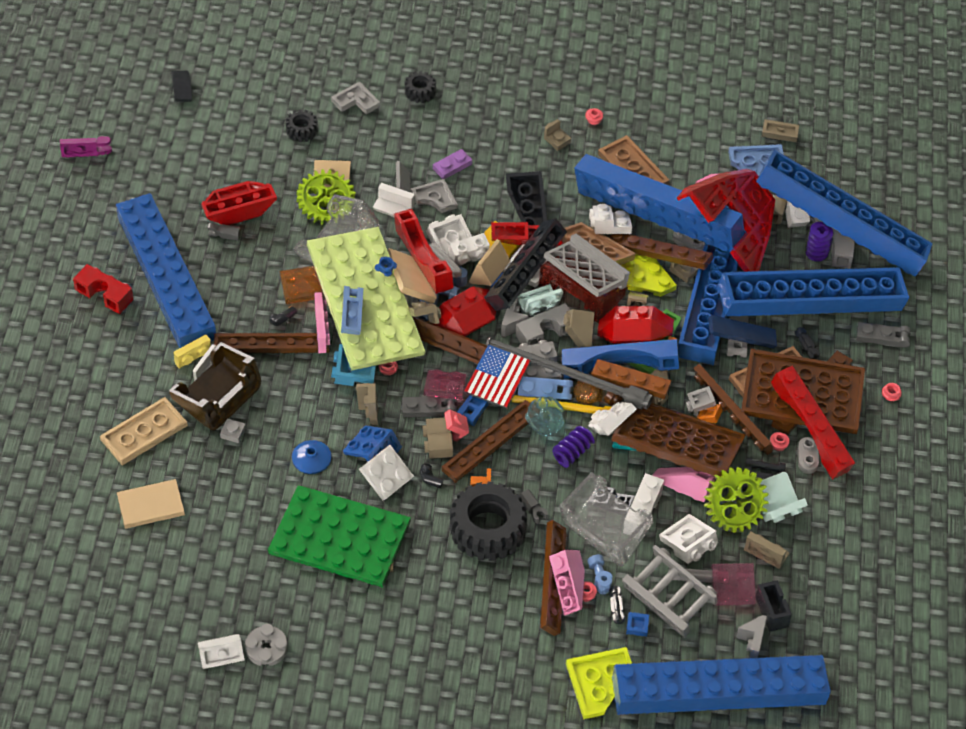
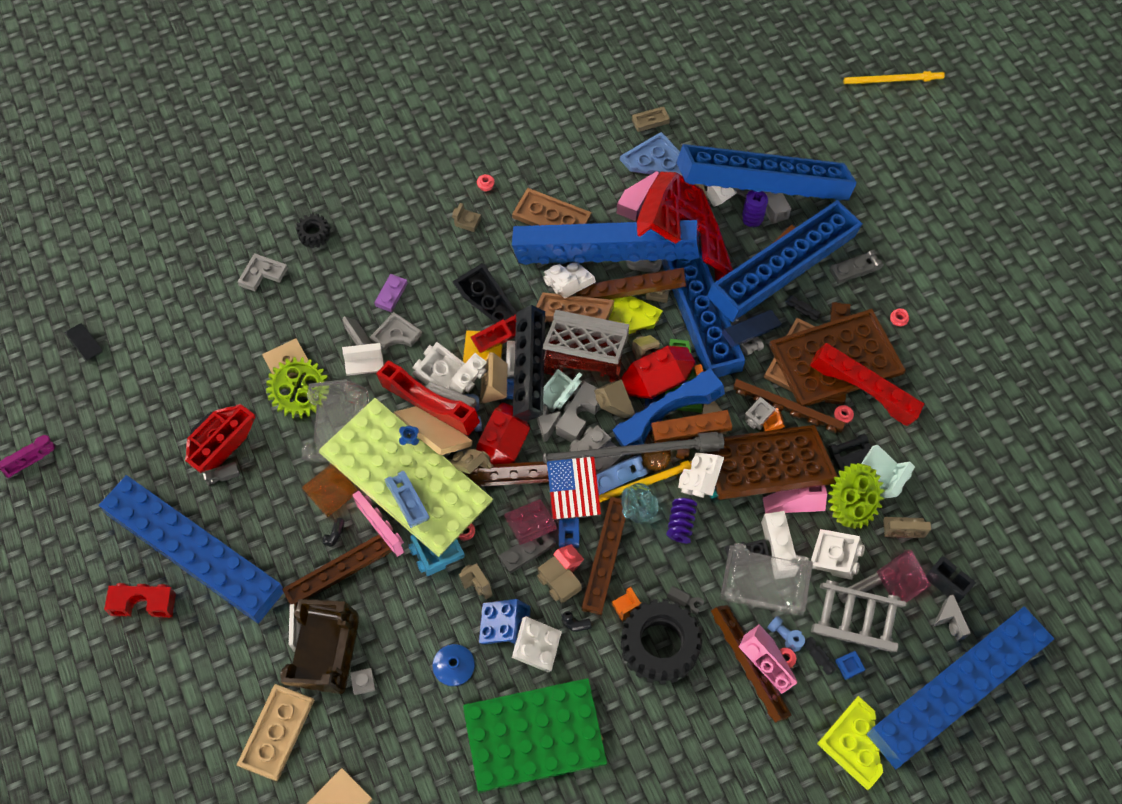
camera: 30 degrees left, 10 degrees up
light yellow plate [173,335,211,368] -> none
black tyre [286,109,318,142] -> none
light grey plate [798,437,819,474] -> none

